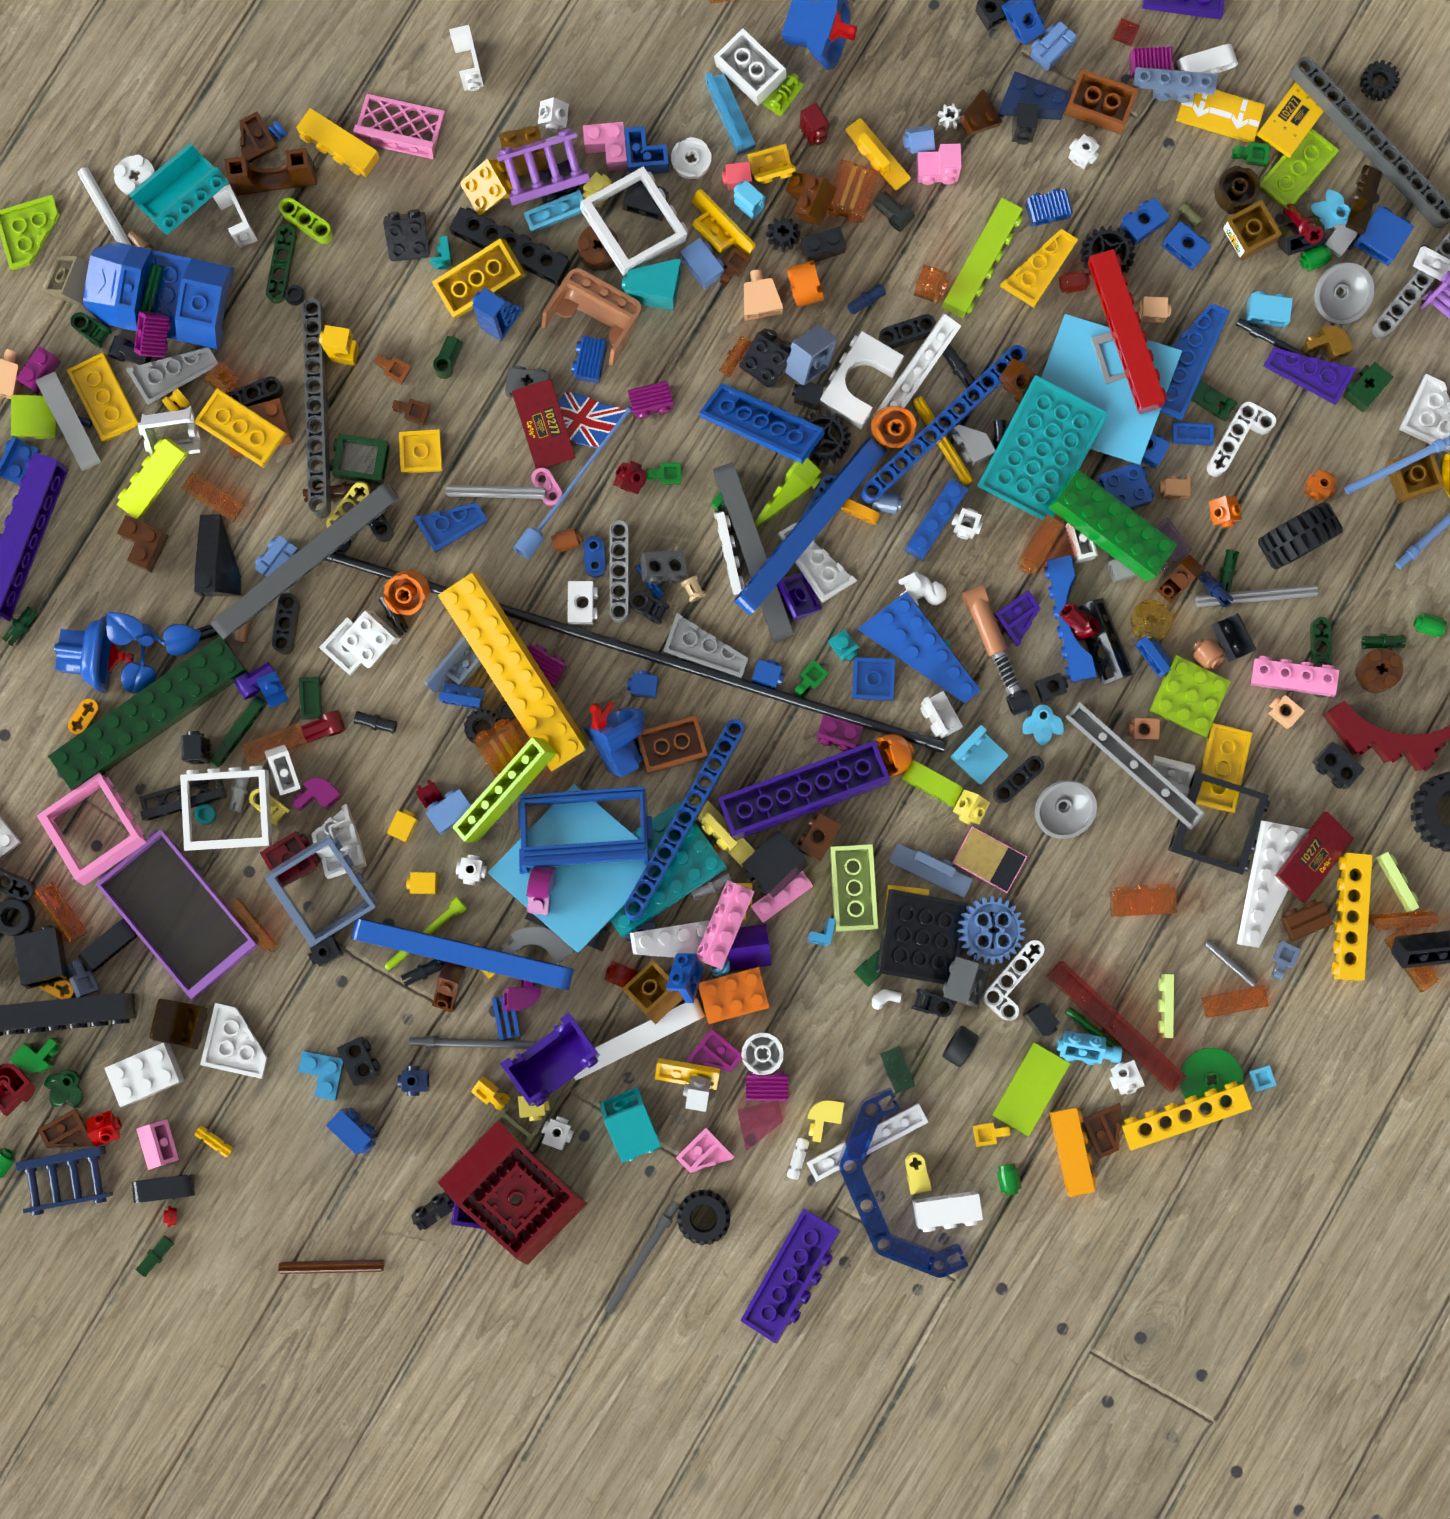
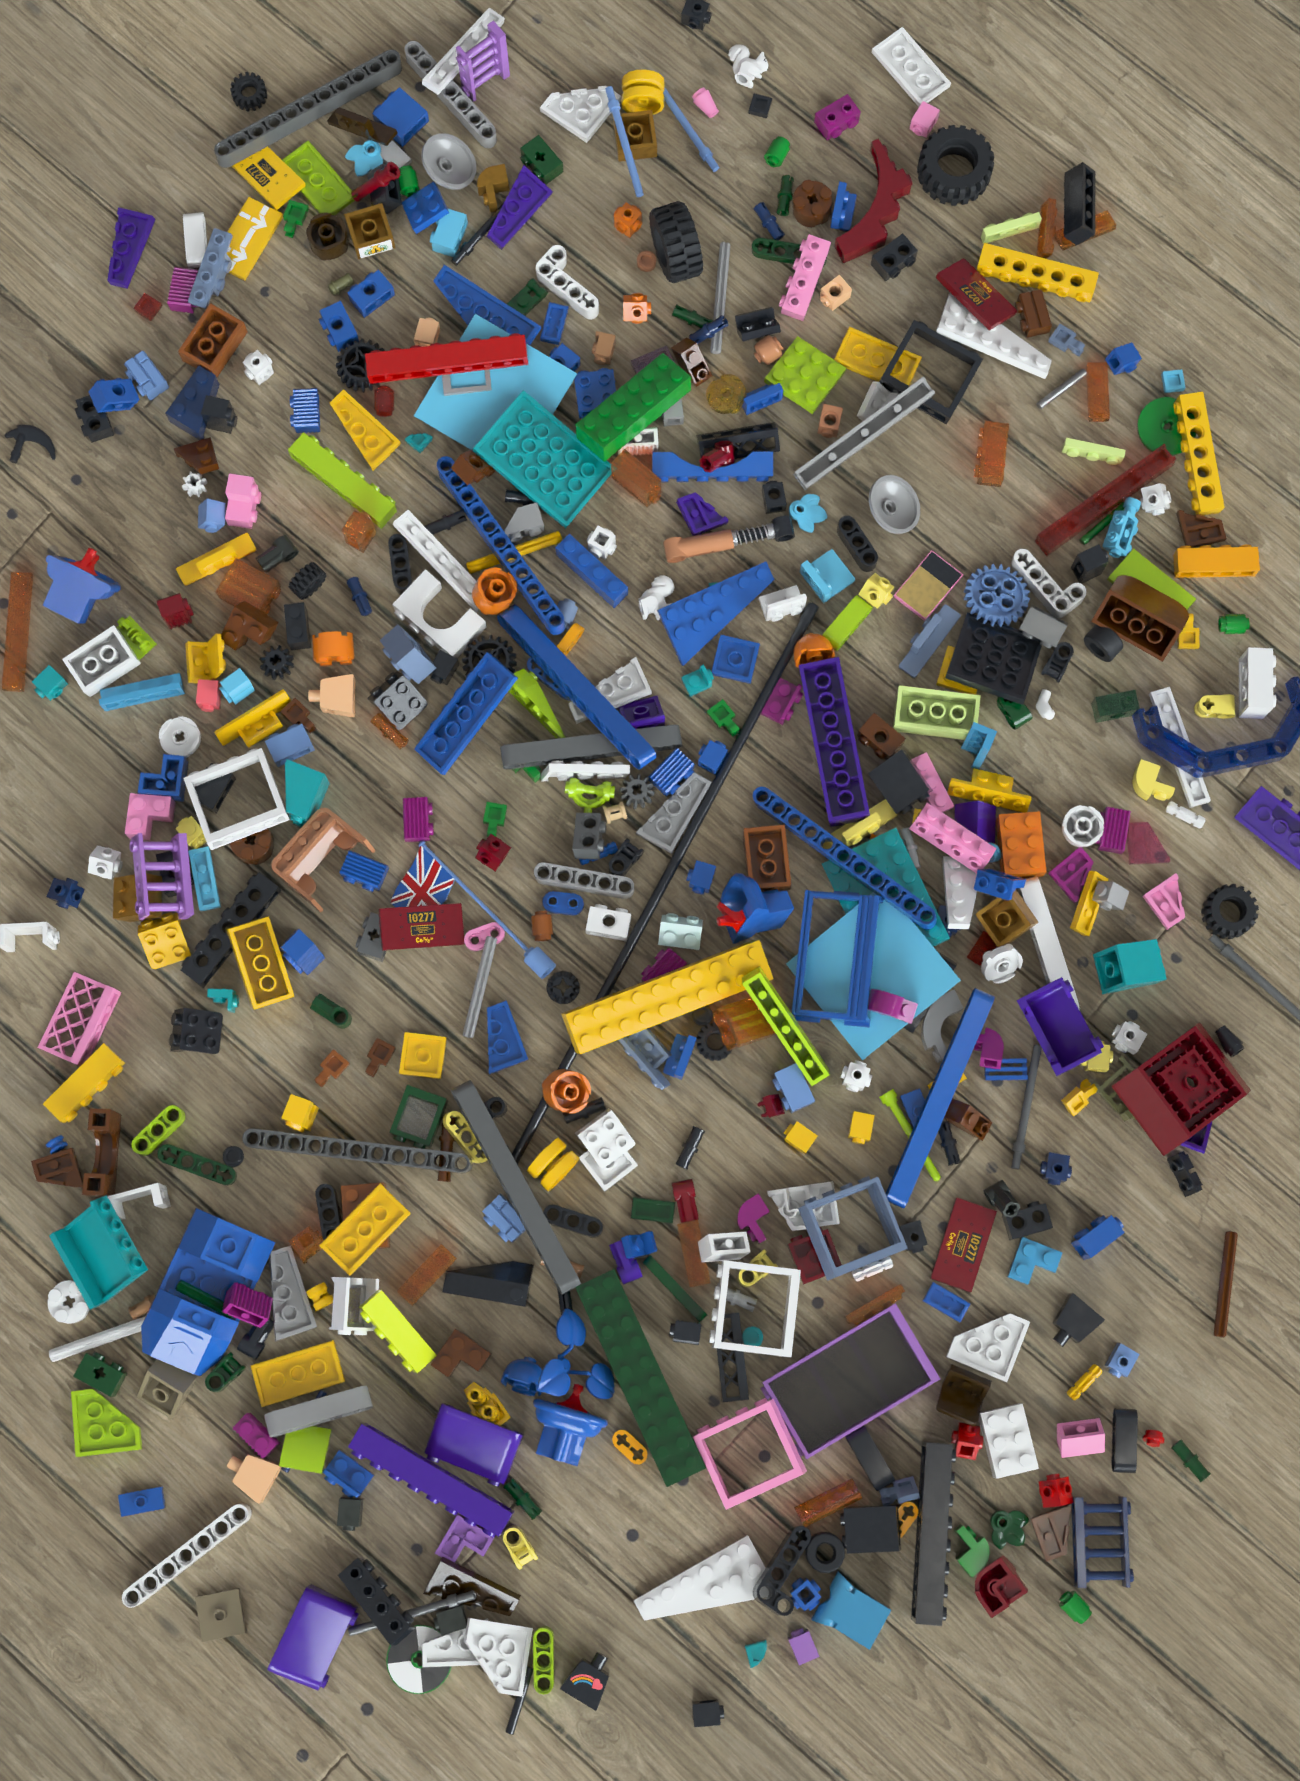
camera: 80 degrees left, 5 degrees down
none -> teal brick [32,665,68,701]
none -> dark blue brick [46,878,85,909]
none -> dark green brick [73,1351,128,1397]
none -> black tyre [288,562,327,600]
none -> blue plate [402,181,449,234]
none -> teal tile [404,433,433,453]
none -> dark purple windscreen [424,1403,524,1487]
none -> yellow connector [464,1382,511,1426]
none -> blue cylinder [501,1357,542,1396]
none -> yellow wheel [526,1138,580,1192]
none -> black gear [546,971,580,1004]
none -> lime piece [565,777,615,813]
none -> dark grey gear [620,774,655,809]
none -> nougat tile [637,251,656,272]
none -> blue brick [648,748,695,797]
none -> light aqua bracket [658,913,703,950]
none -> dark blue pin [753,202,785,241]
none -> blue bracket [830,182,857,231]
none -> white axle [852,1256,893,1281]
none -> blue plate [900,1088,925,1128]
none -> blue plate [922,1282,970,1323]
none -> dark red tile [930,1198,997,1293]
none -> yellow bracket [947,768,1031,813]
none -> red brick [951,1422,984,1460]
none -> white plate [981,944,1023,984]
none -> pearl dark grey piece [983,1180,1020,1218]
none -> black torso [1053,1293,1105,1347]
none -> reddish brown brick [1091,575,1189,662]
none -> blue brick [1105,342,1142,375]
none -> medium blue brick [1105,1343,1140,1378]
none -> black cone [1215,1025,1245,1057]

